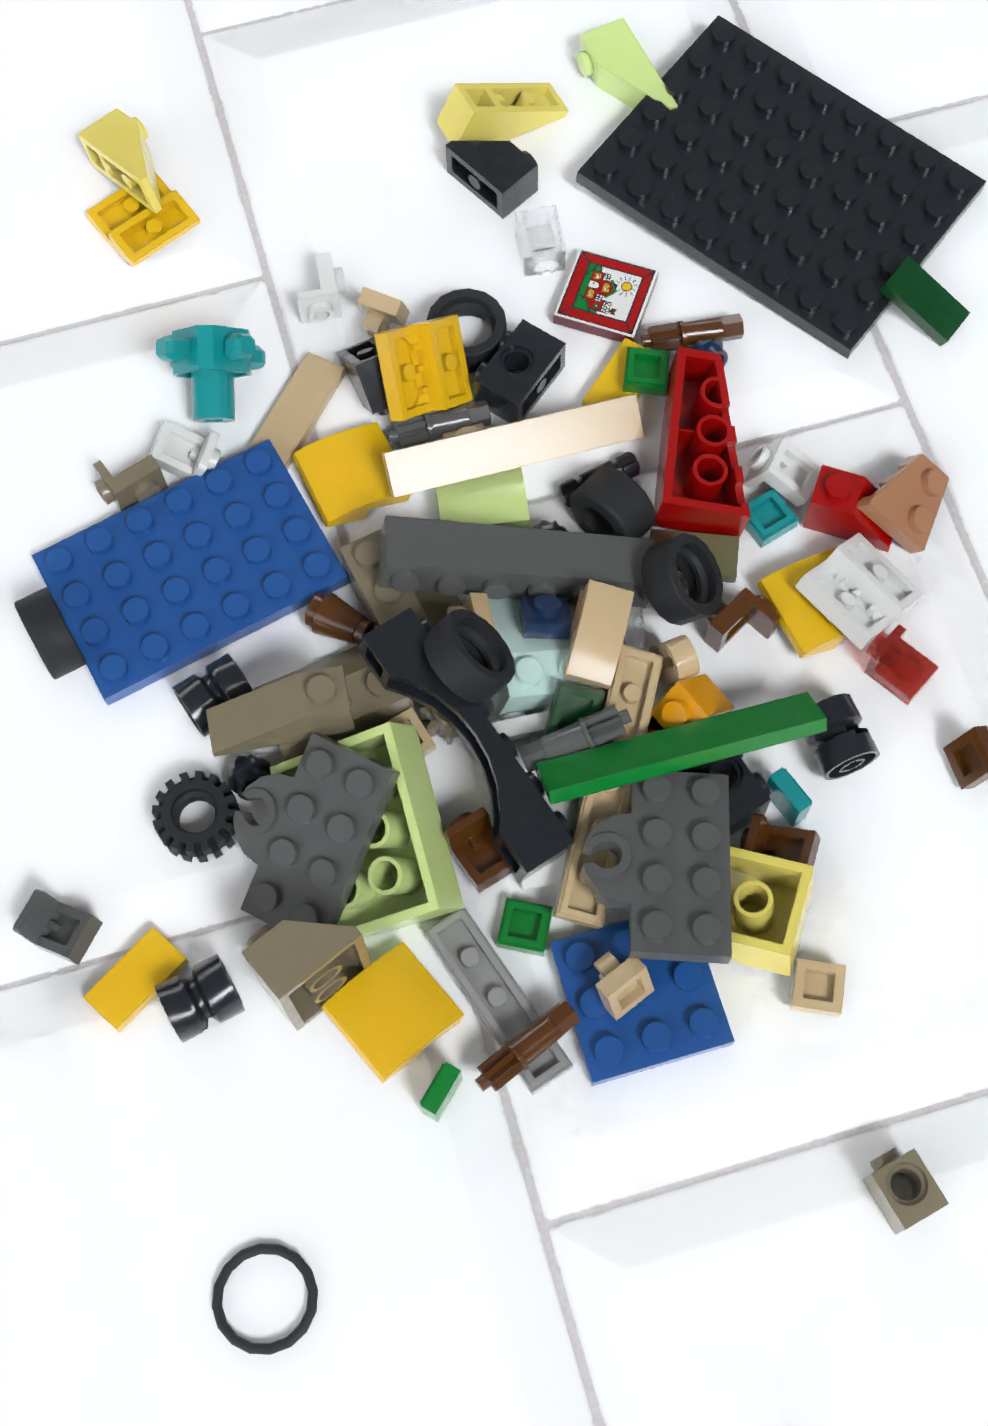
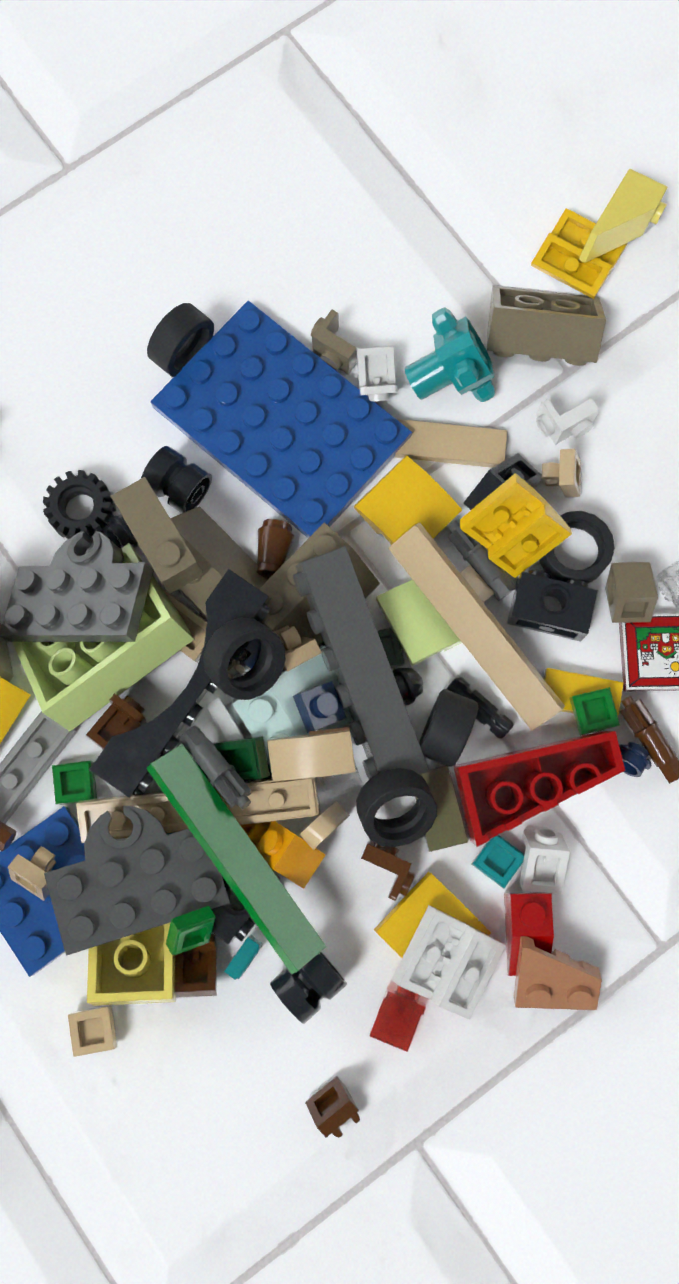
camera: 70 degrees right, 10 degrees up
none -> green tile [166,906,215,955]
none -> dark tan slope [486,285,606,366]
none -> dark tan brick [605,562,658,623]

